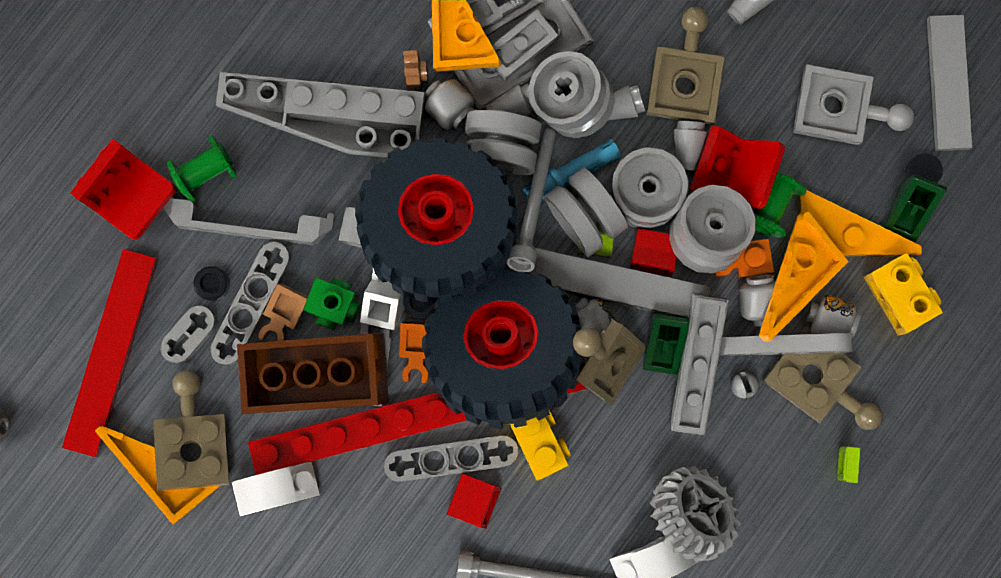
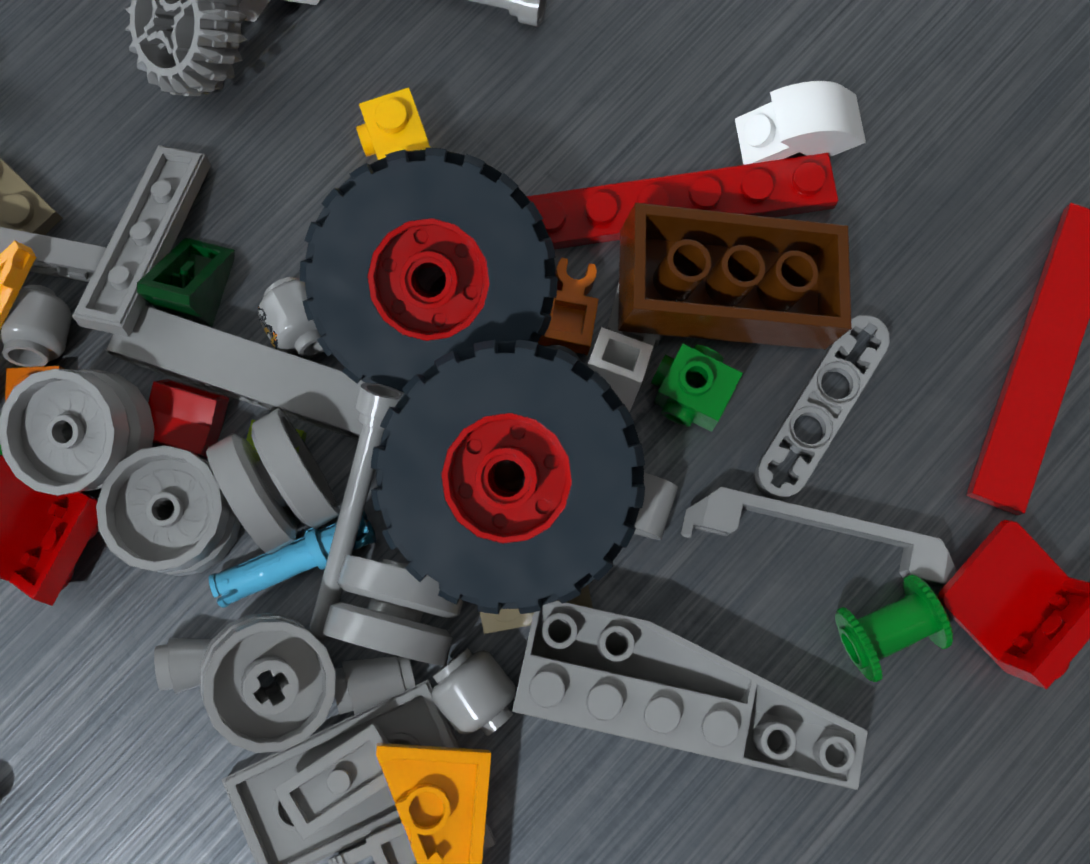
camera: 170 degrees left, 5 degrees down
light orange wing [95,426,220,525] -> none
dark tan plate [153,370,229,491] -> none
light grey beam [160,306,217,364] -> none
black tile [193,266,230,301] -> none
medium nougat plate [258,282,308,341] -> none
light grey beam [384,435,518,482] -> none
medium nougat plate [403,50,428,92] -> none
red piece [447,473,502,529] -> none
dark tan plate [573,319,646,405] -> none
dark tan plate [646,7,724,126] -> none
light grey cone [673,121,707,171] -> none
light grey hinge [730,371,759,399] -> none

